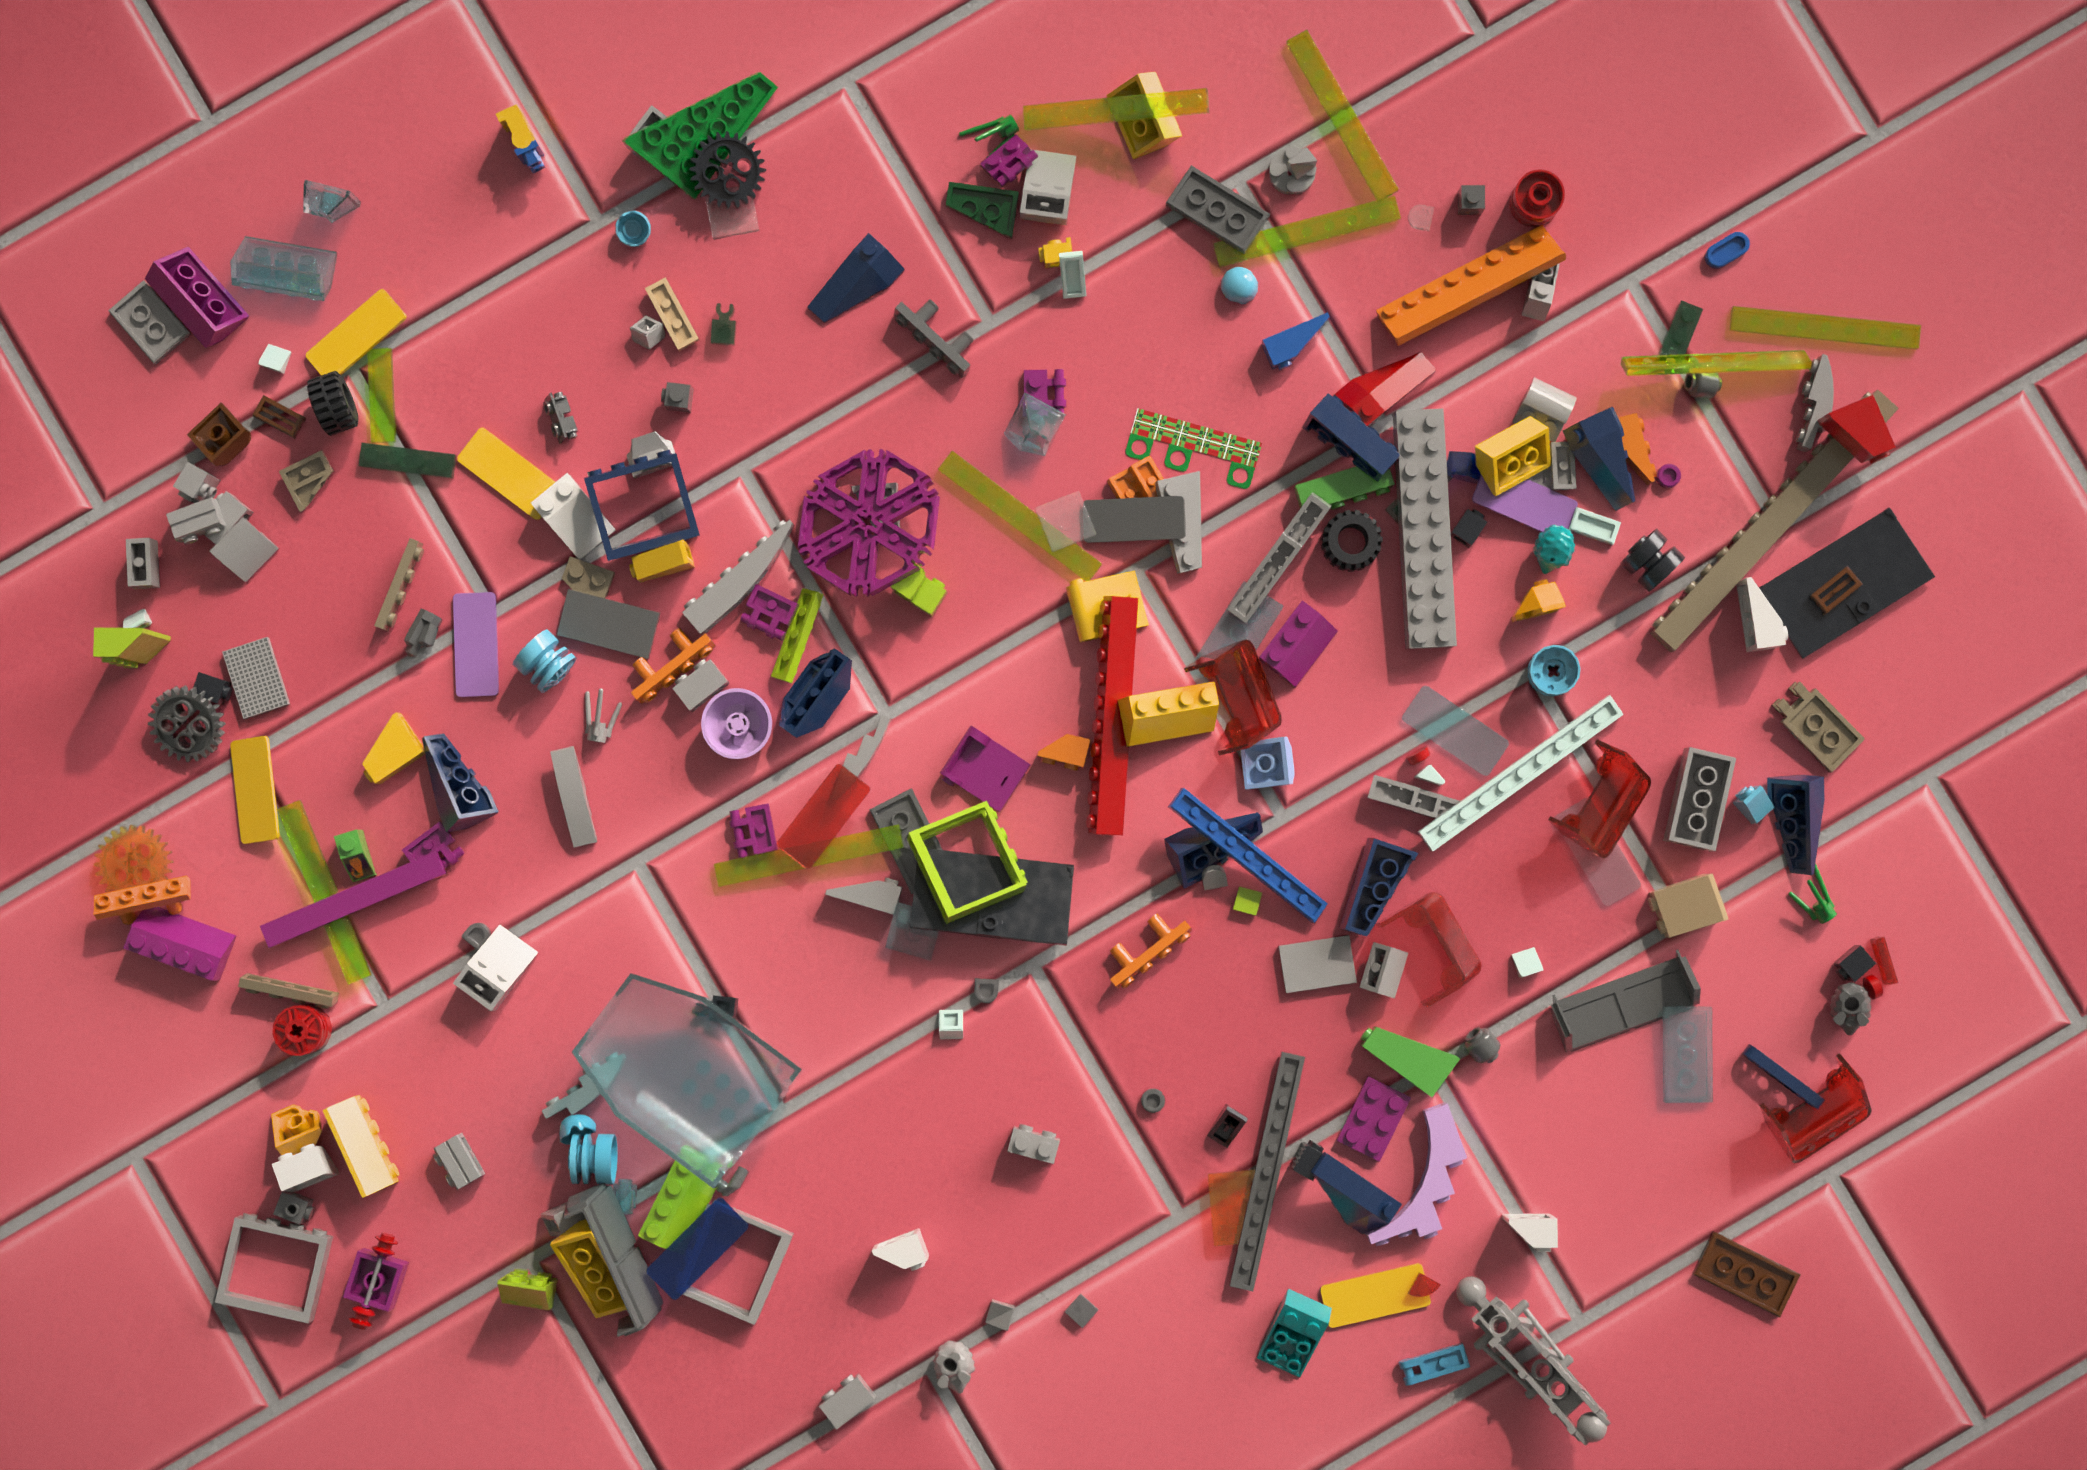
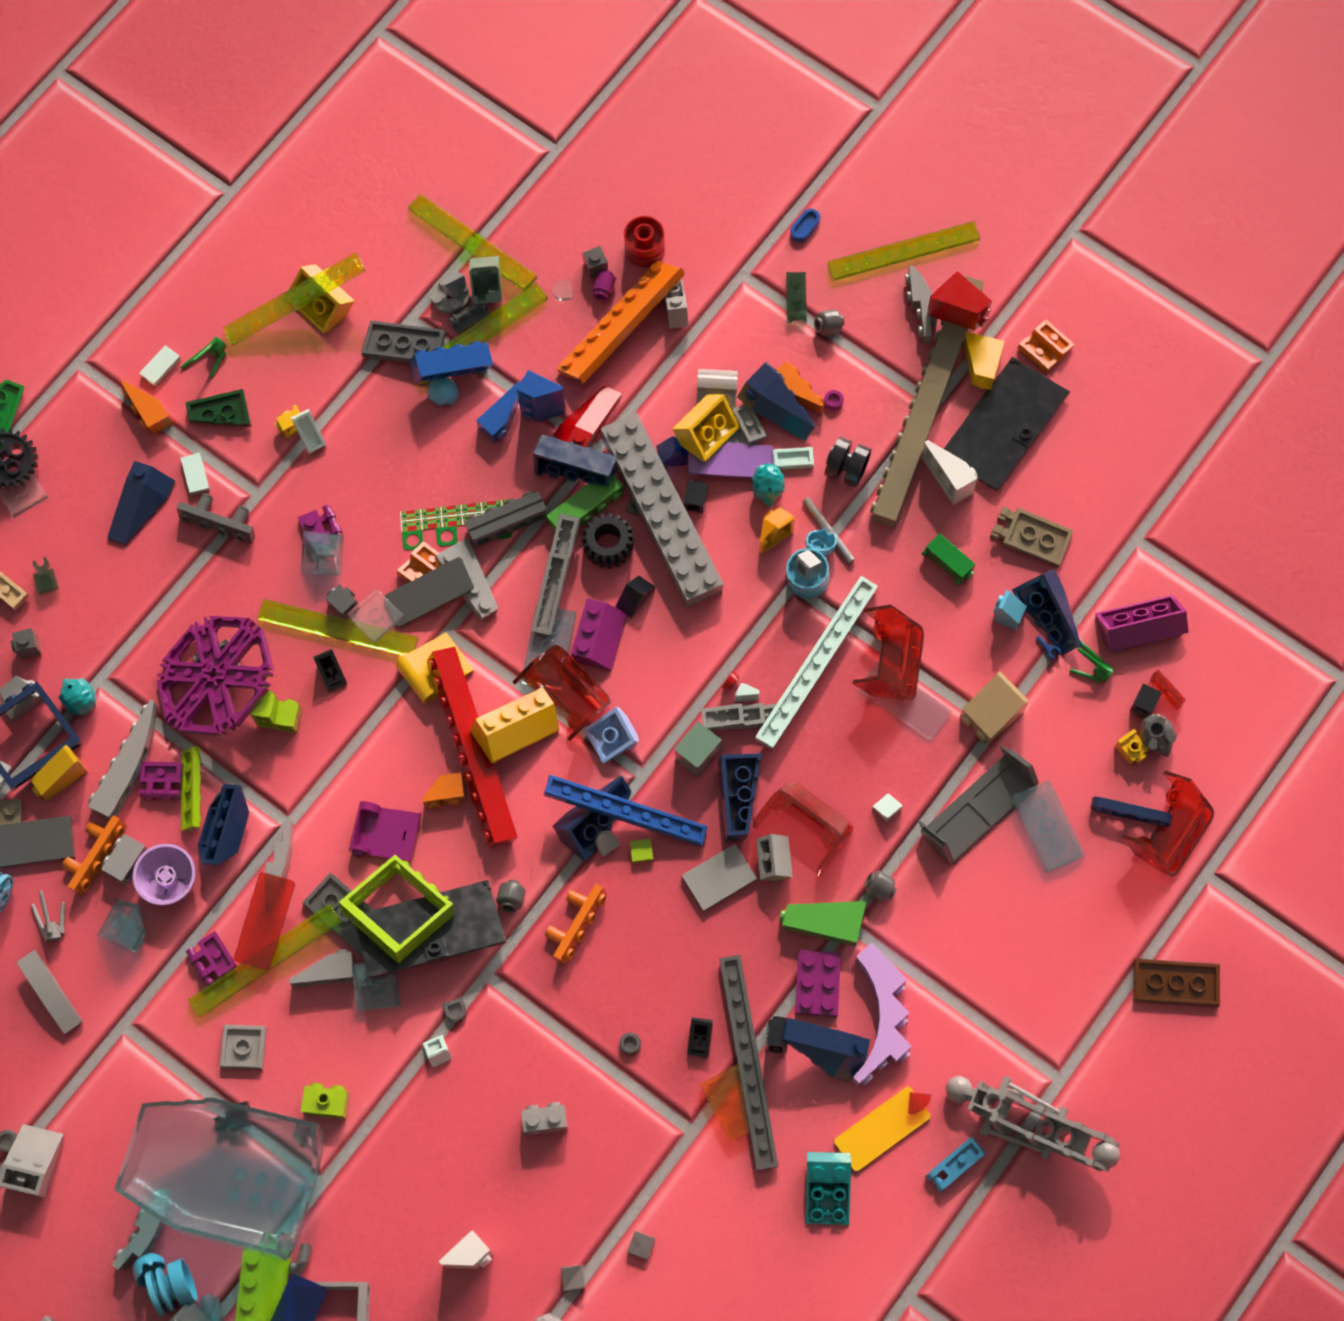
camera: 25 degrees left, 15 degrees down
magenta plate [980,134,1038,187] -> none
light grey slope [1020,150,1076,225] -> none
clear light blue piece [1402,686,1509,776] -> none
white slope [1502,1214,1558,1252] -> none
clear neon green tile [1621,350,1812,376] -> none
light grey brick [1663,747,1736,852] -> none
reddish brown tile [1809,566,1862,615] -> none
red tile [1863,974,1883,1000] -> none
none -> teal animal [58,678,97,716]
none -> clear light blue slope [97,899,146,953]
none -> orange slope [120,380,173,435]
none -> light aqua tile [139,345,181,387]
none -> light aqua tile [181,453,210,495]
none -> light grey tile [220,1025,267,1070]
none -> lime brick [300,1083,350,1119]
none -> black slope [313,649,347,692]
none -> dark grey brick [325,584,359,620]
none -> blue brick [409,341,493,383]
none -> dark grey hinge [448,303,491,334]
none -> dark grey brick [464,491,548,548]
none -> sand green piece [469,256,502,304]
none -> dark grey head [496,880,526,913]
none -> blue slope [516,370,566,422]
none -> magenta brick [593,270,616,301]
none -> black slope [615,576,655,618]
none -> sand green piece [675,721,722,777]
none -> light grey slope [794,550,822,582]
none -> light grey bar [803,497,855,564]
none -> medium azure hair [805,529,837,557]
none -> green brick [921,533,976,586]
none -> yellow slope [963,331,1005,390]
none -> orange slope [1017,320,1075,373]
none -> blue hand [1036,636,1061,660]
none -> magenta slope [1095,595,1189,652]
none -> yellow brick [1115,729,1149,765]

